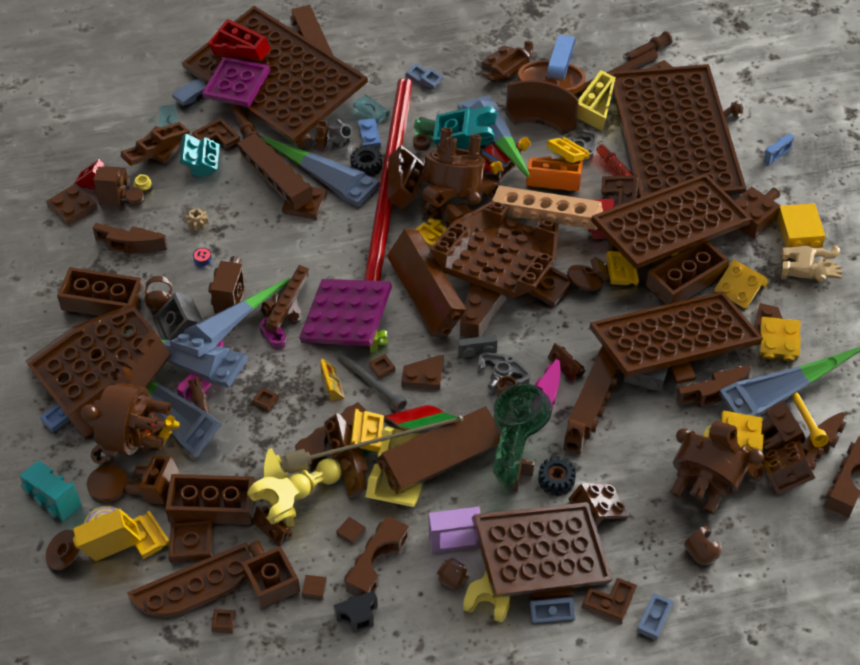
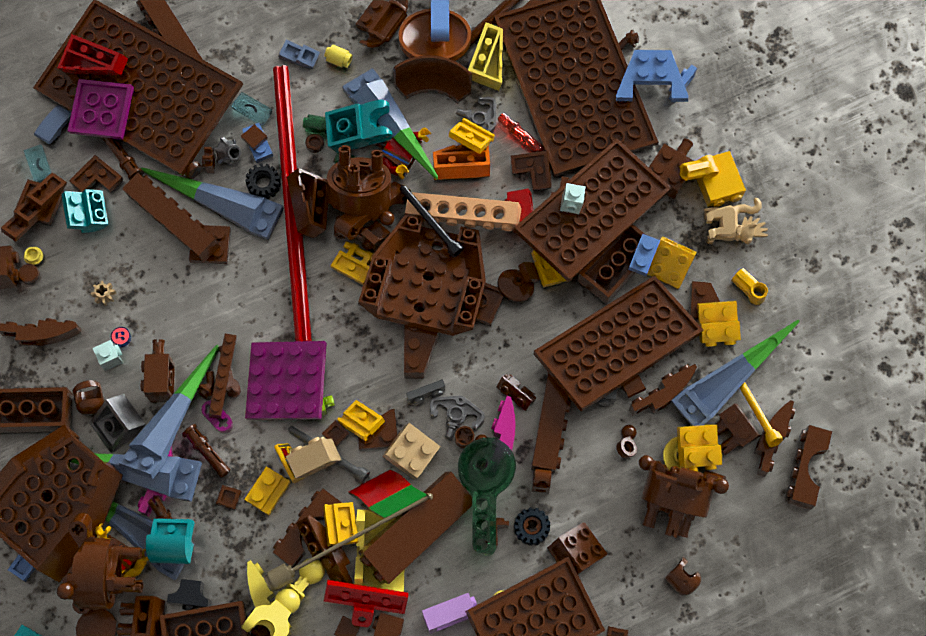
camera: 15 degrees left, 20 degrees up
reddish brown brick [387,229,466,336] -> none
reddish brown bracket [763,440,815,495] -> none
none -> light aqua brick [93,340,123,371]
none -> teal brick [146,519,195,564]
none -> black brick [167,579,212,610]
none -> reddish brown pin [182,424,231,478]
none -> reddish brown tile [241,124,268,151]
none -> yellow plate [244,466,291,516]
none -> tan brick [286,437,341,478]
none -> red plate [323,580,408,628]
none -> light yellow brick [324,45,353,68]
none -> yellow plate [337,400,385,441]
none -> tan brick [382,423,441,480]
none -> black piece [400,185,464,258]
none -> light aqua brick [560,183,585,214]
none -> medium blue wing [616,50,688,102]
none -> reddish brown plate [616,425,637,459]
none -> medium blue plate [628,234,660,276]
none -> yellow piece [680,155,719,180]
none -> yellow piece [731,268,768,305]

